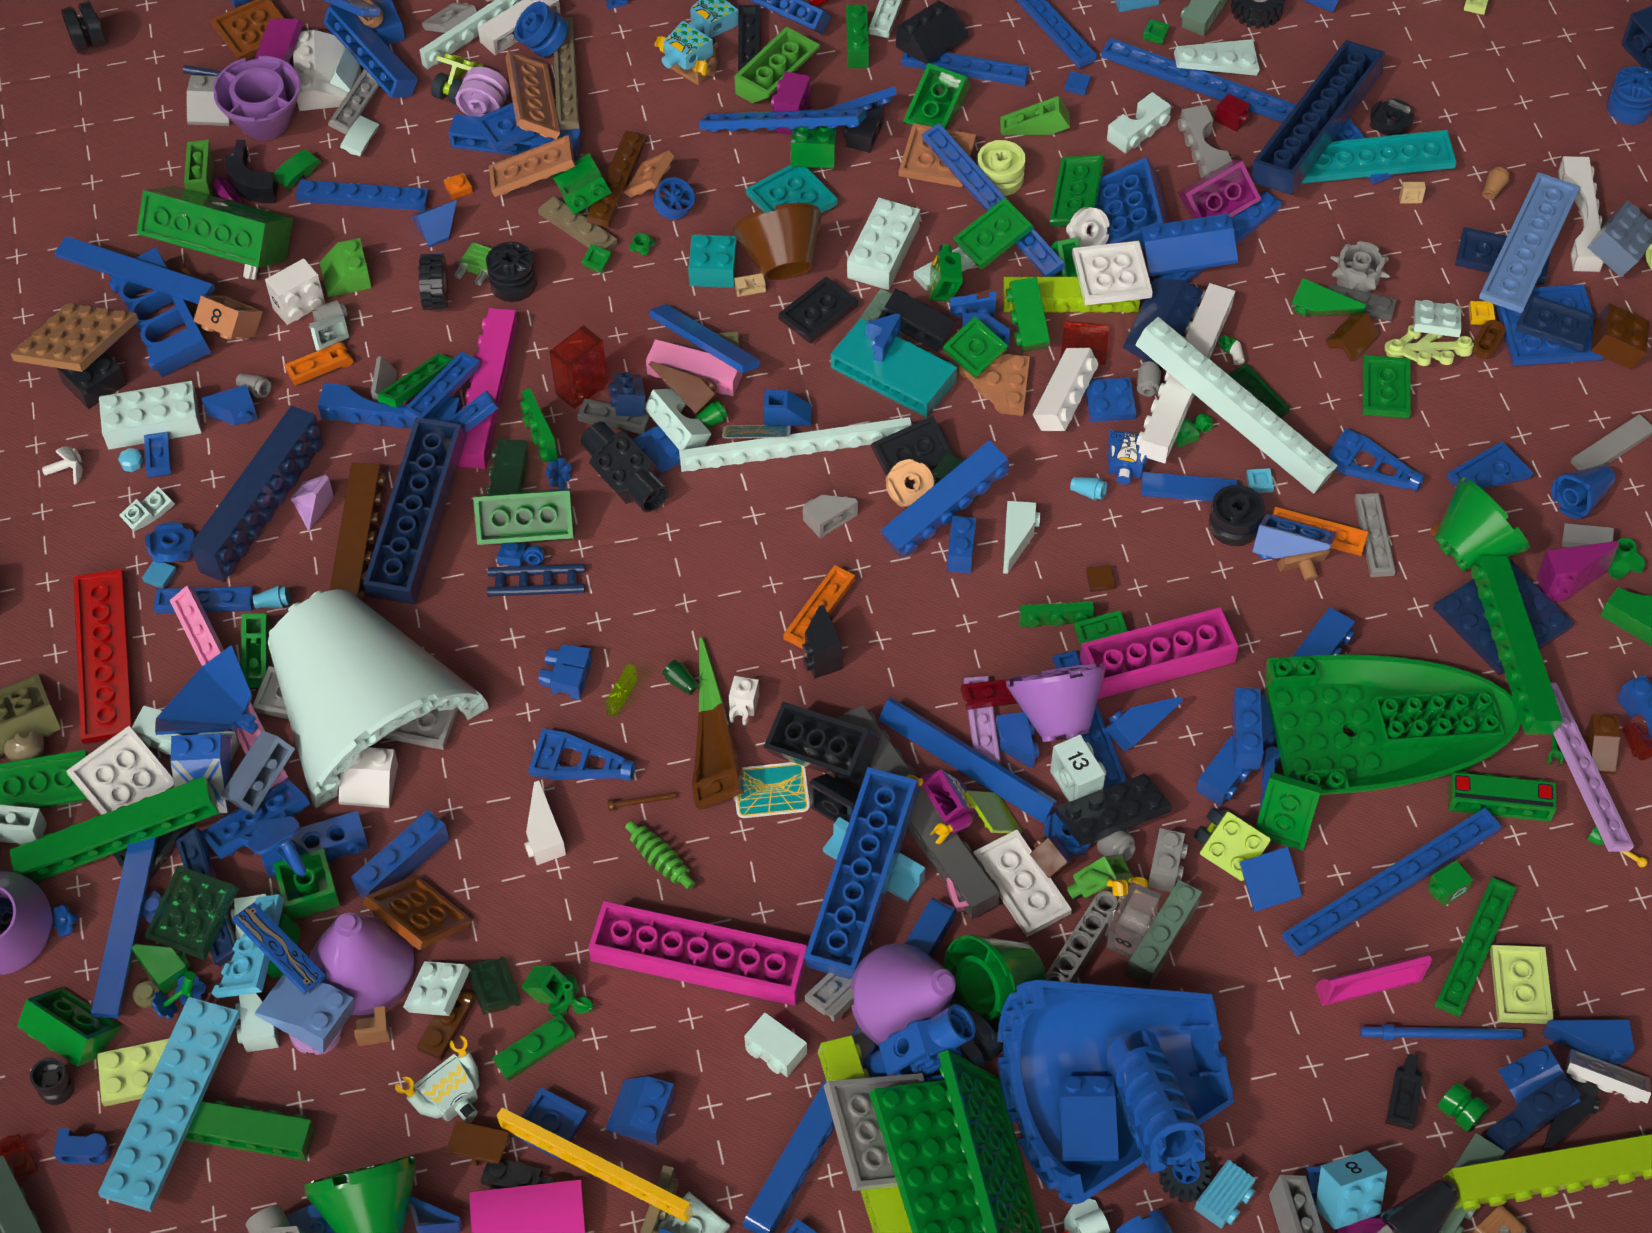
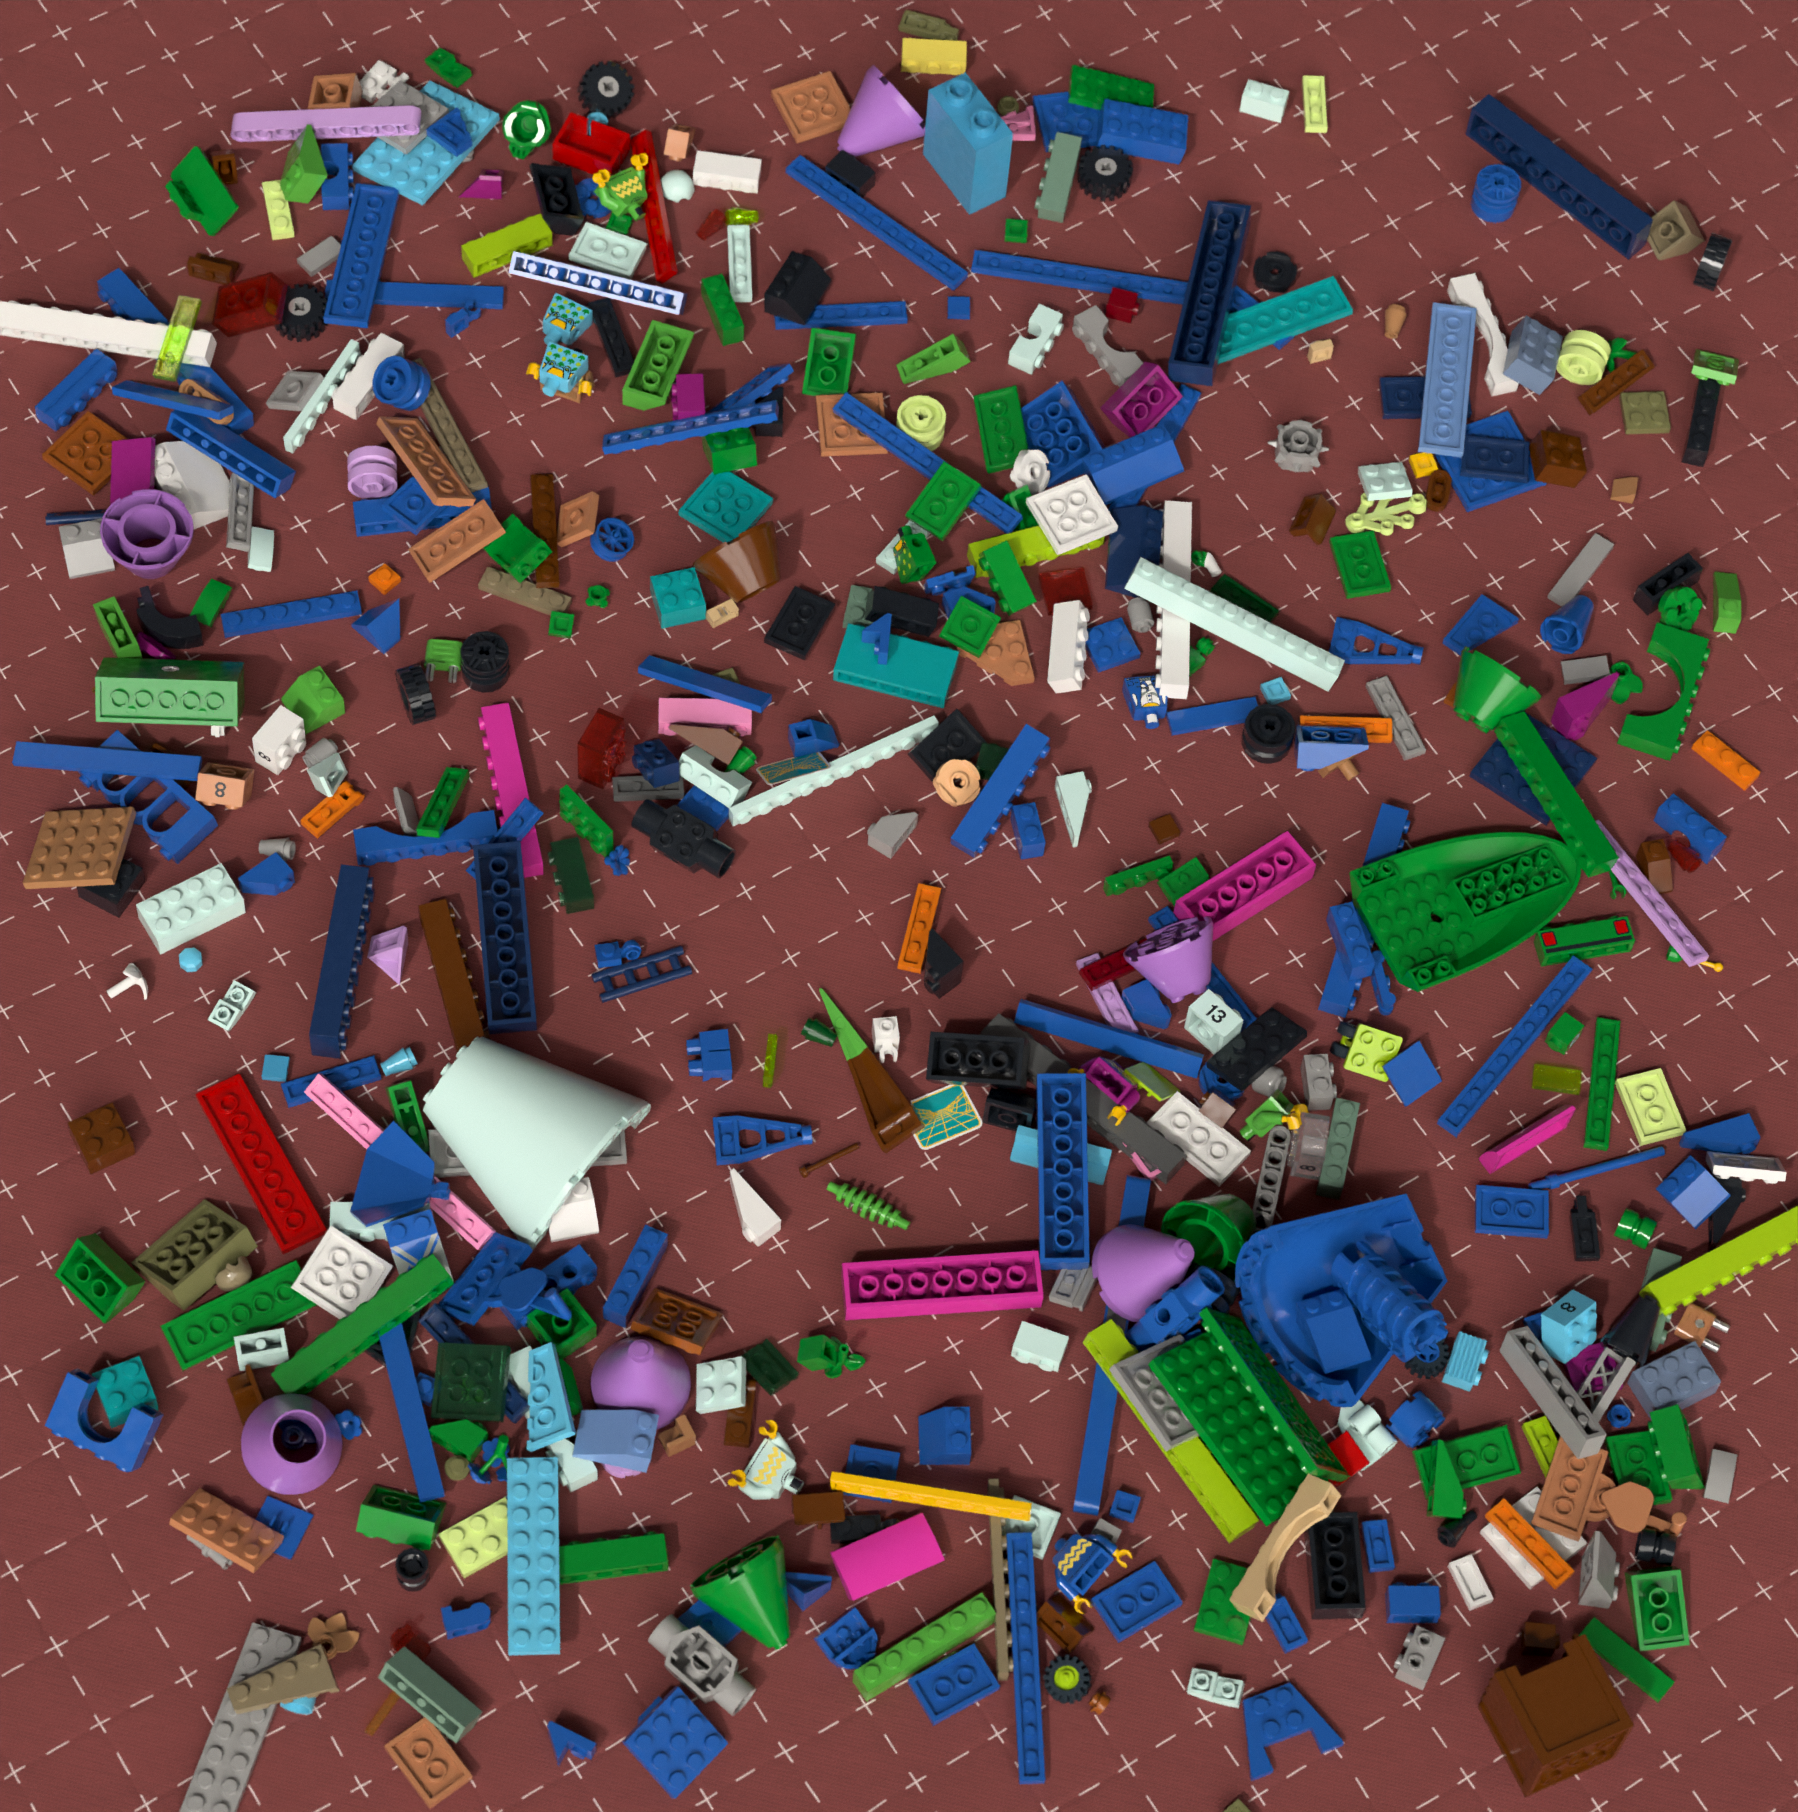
camera: 25 degrees left, 5 degrees up
blue plate [144,432,172,478] -> none
blue plate [145,522,194,563] -> none
sand blue brick [221,731,295,814] -> none
blue tile [233,902,325,994] -> none
light aqua slope [330,47,360,92] -> none
blue plate [404,351,480,420] -> none
plate [431,53,484,105] -> none
green brick [473,488,574,545] -> none
green plate [492,1014,575,1082] -> none
light aqua brick [847,198,920,290] -> none
medium azure cone [1070,477,1107,501] -> none
blue slope [1105,697,1183,751] -> none
light aqua wing [1174,39,1260,76] -> none
green plate [1256,772,1322,851] -> none
green slope [1291,278,1366,317] -> none
dark grey plate [1329,284,1397,322] -> none
dark blue arch [1483,1073,1581,1159] -> none
none -> blue plate [1475,1185,1549,1239]
none -> clear neon green tile [1531,1064,1582,1095]

